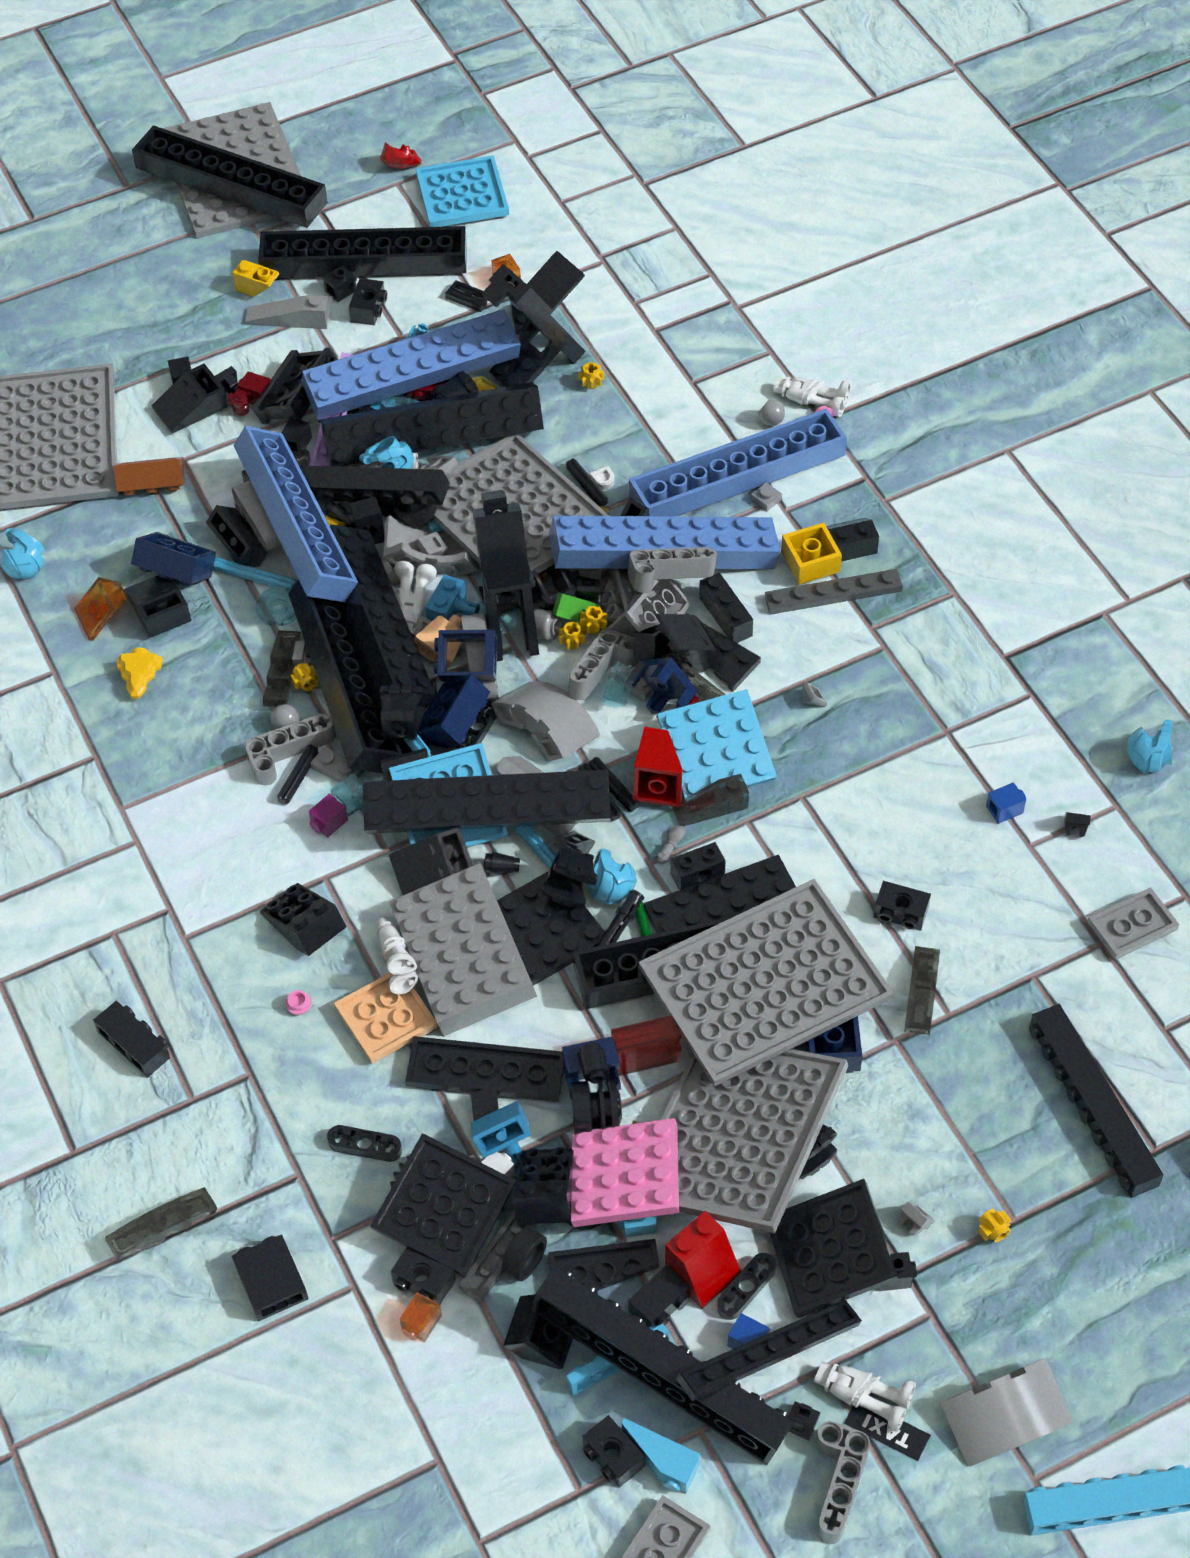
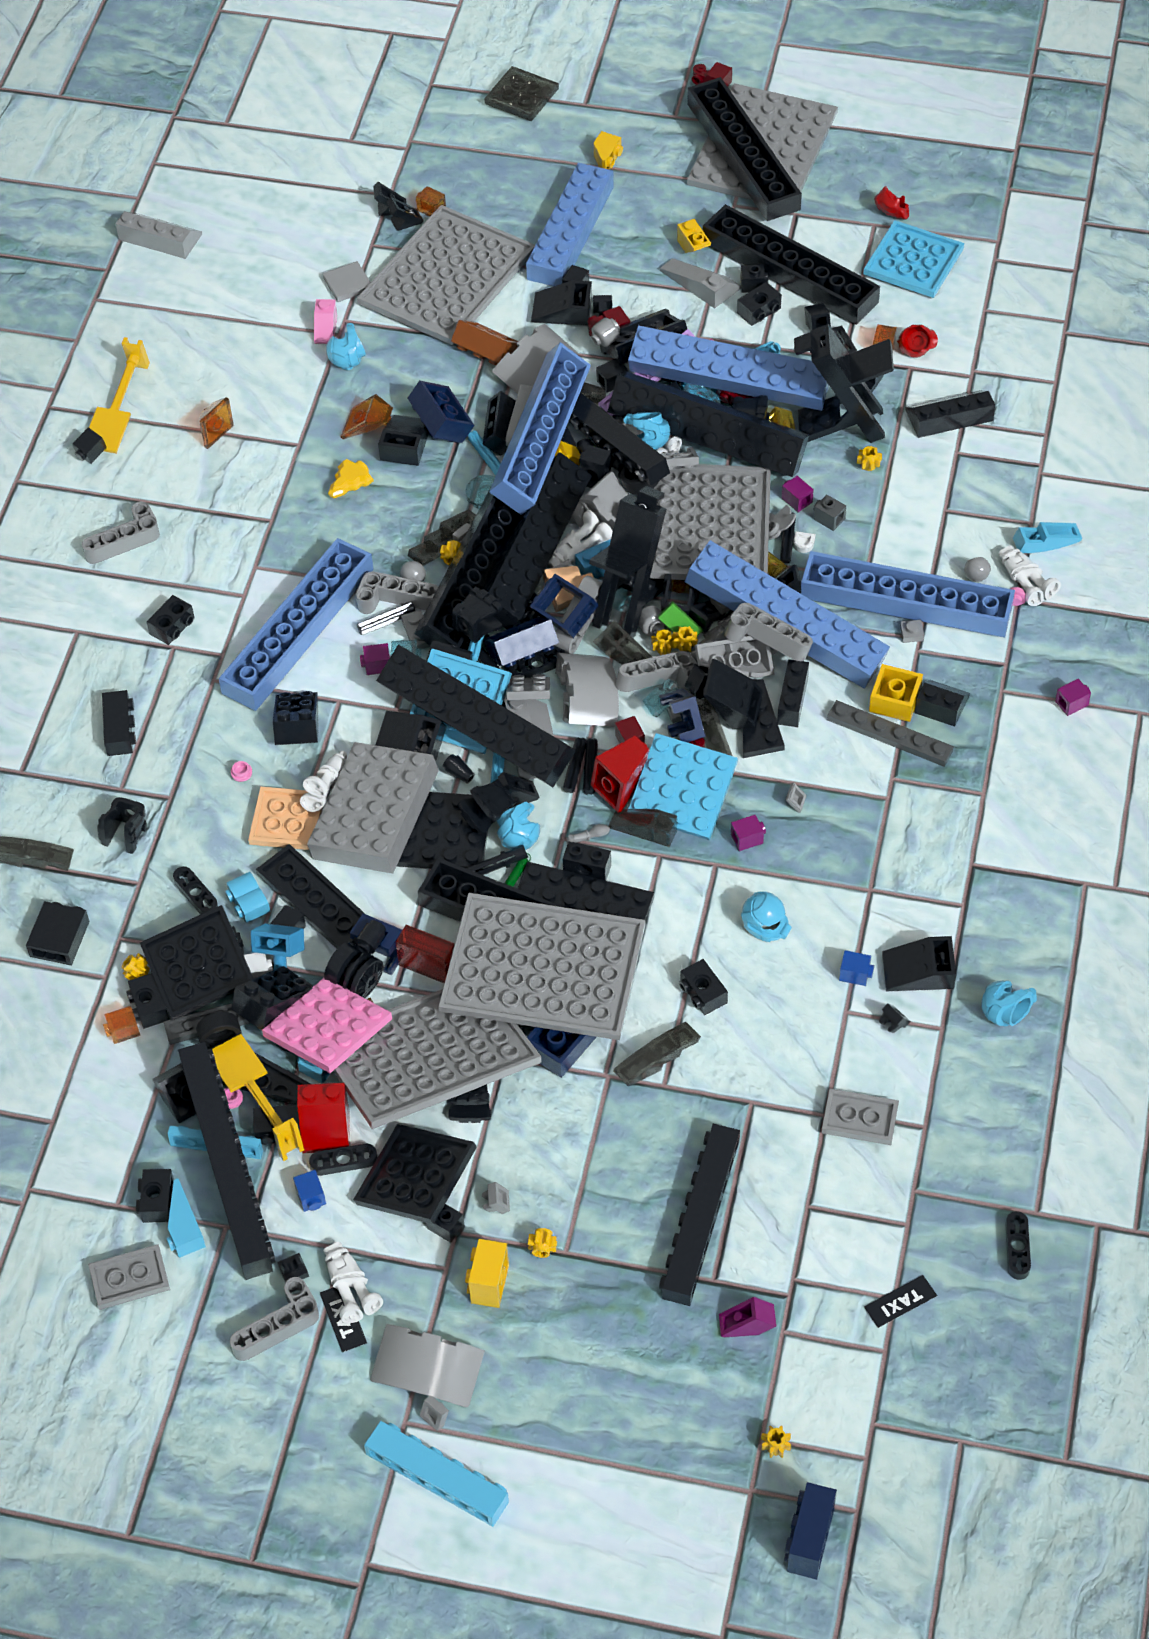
camera: 40 degrees right, 0 degrees up
black tile [676,1300,862,1401] -> none
none -> black piece [97,797,147,854]
none -> yellow gear [121,953,150,980]
none -> black brick [147,595,195,645]
none -> yellow piece [212,1034,304,1161]
none -> medium blue brick [219,538,374,711]
none -> medium azure brick [225,872,271,923]
none -> light grey plate [420,1395,449,1431]
none -> yellow brick [465,1239,509,1308]
none -> light grey panel [492,324,579,394]
none -> light grey plate [506,674,550,700]
none -> medium blue brick [526,162,614,286]
none -> light grey head [591,318,621,347]
none -> yellow slope [593,131,623,169]
none -> clear smoke slope [593,620,652,665]
none -> dark red brick [615,716,645,743]
none -> dark red brick [692,62,732,87]
none -> magenta brick [731,815,766,851]
none -> medium azure helmet [741,891,792,942]
none -> light grey plate [769,505,796,540]
none -> magenta brick [782,476,814,512]
none -> black brick [804,303,831,331]
none -> dark grey brick [813,494,846,531]
none -> black slope [882,936,956,992]
none -> red hair [897,325,938,358]
none -> black slope [905,390,995,438]
none -> medium azure slope [1013,522,1082,553]
none -> magenta brick [1055,678,1091,716]

